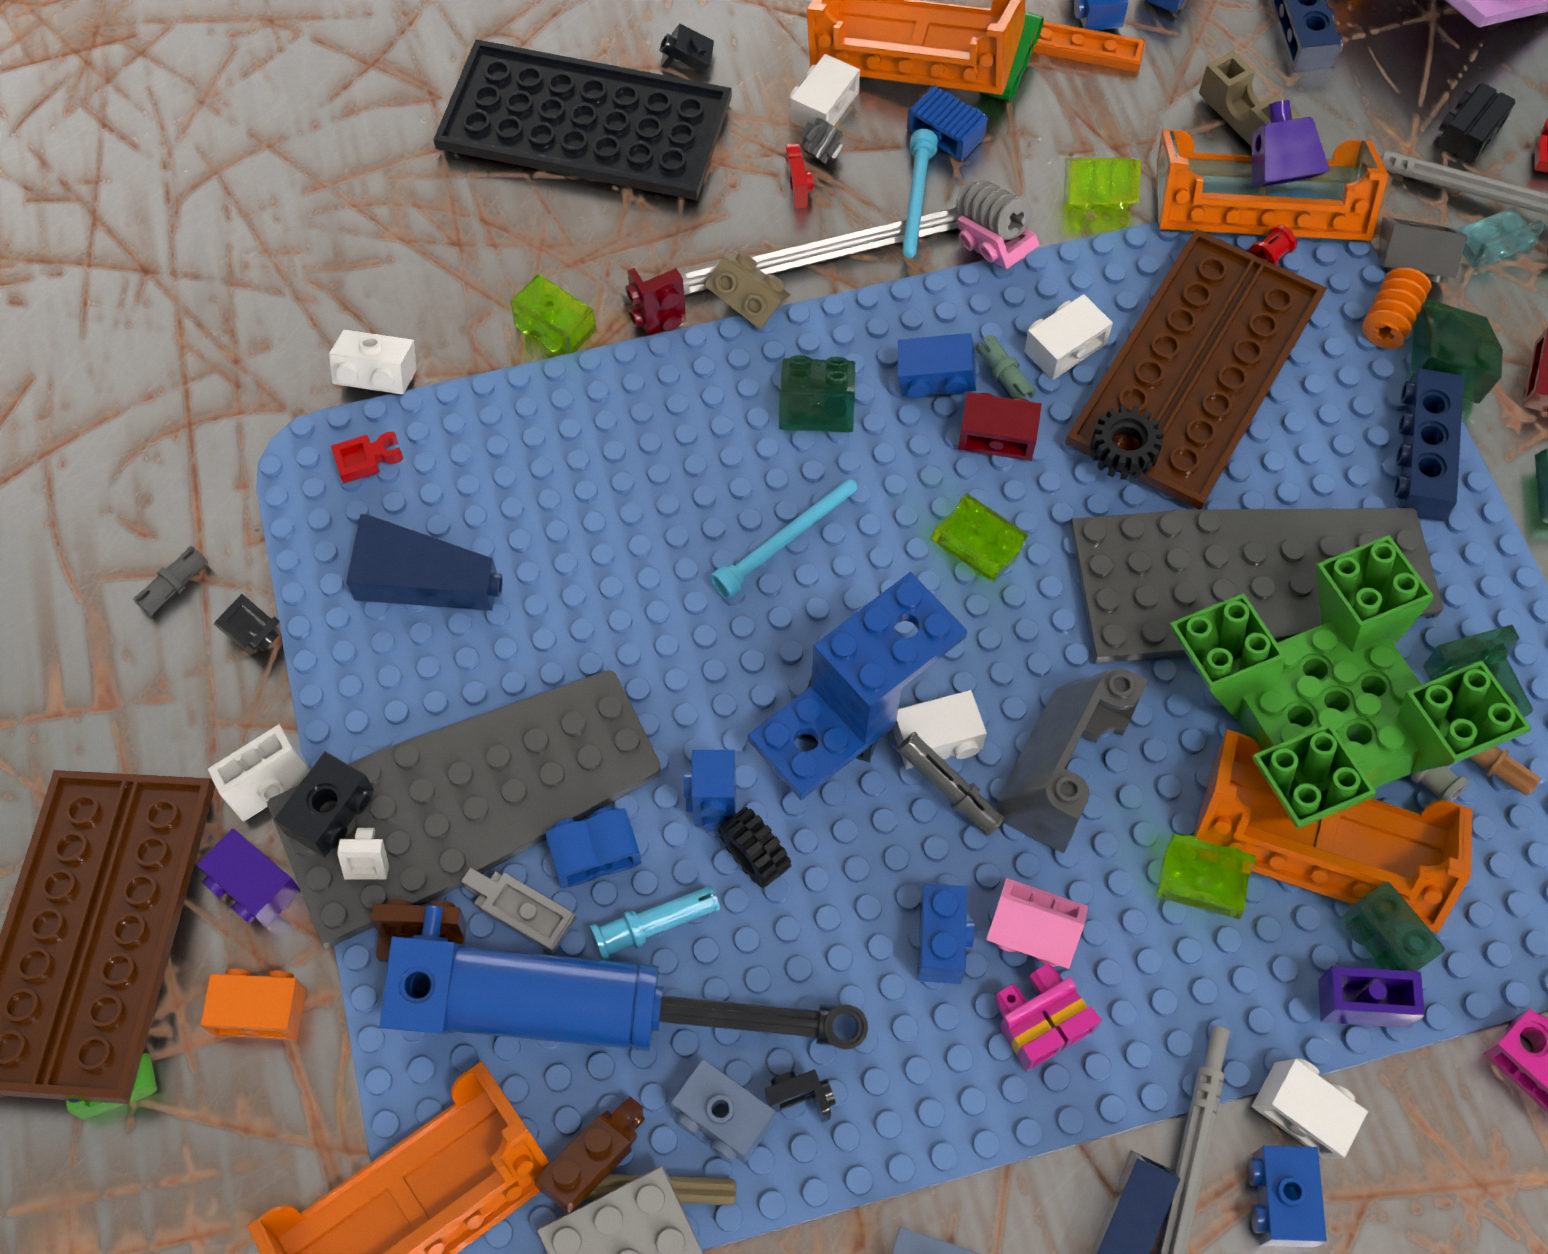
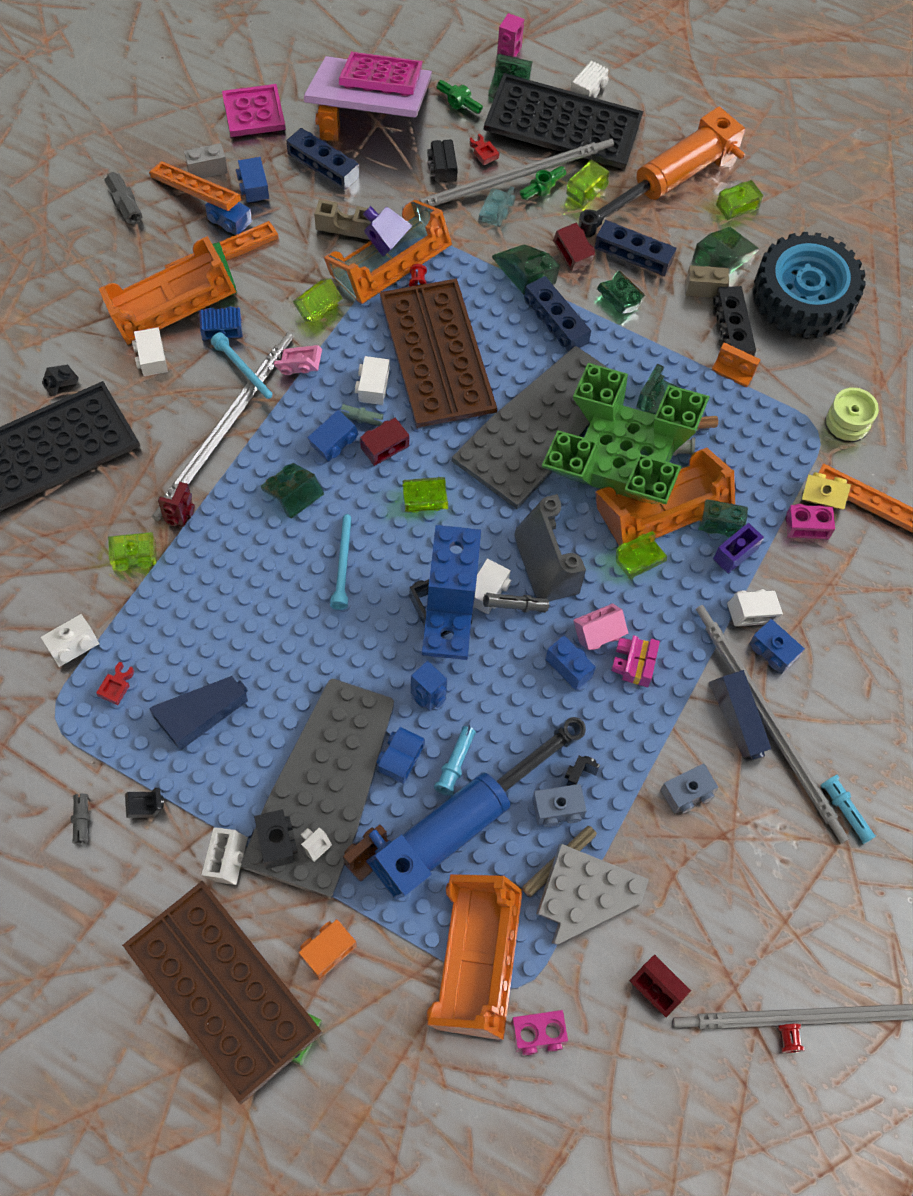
camera: 50 degrees left, 0 degrees up
dark purple brick [197,828,301,928] -> none
light grey hinge [461,867,577,954] -> none
reddish brown hinge [534,1096,645,1214] -> none
dark tan bracket [705,251,791,328] -> none
black tyre [718,807,792,888] -> none
red plate [786,143,814,209] -> none
dark grey gear [799,117,844,164] -> none
light grey piece [956,180,1032,241] -> none
black tyre [1090,405,1164,480] -> none
orange piece [1362,267,1432,349] -> none
dark grey slope [1378,216,1467,282] -> none

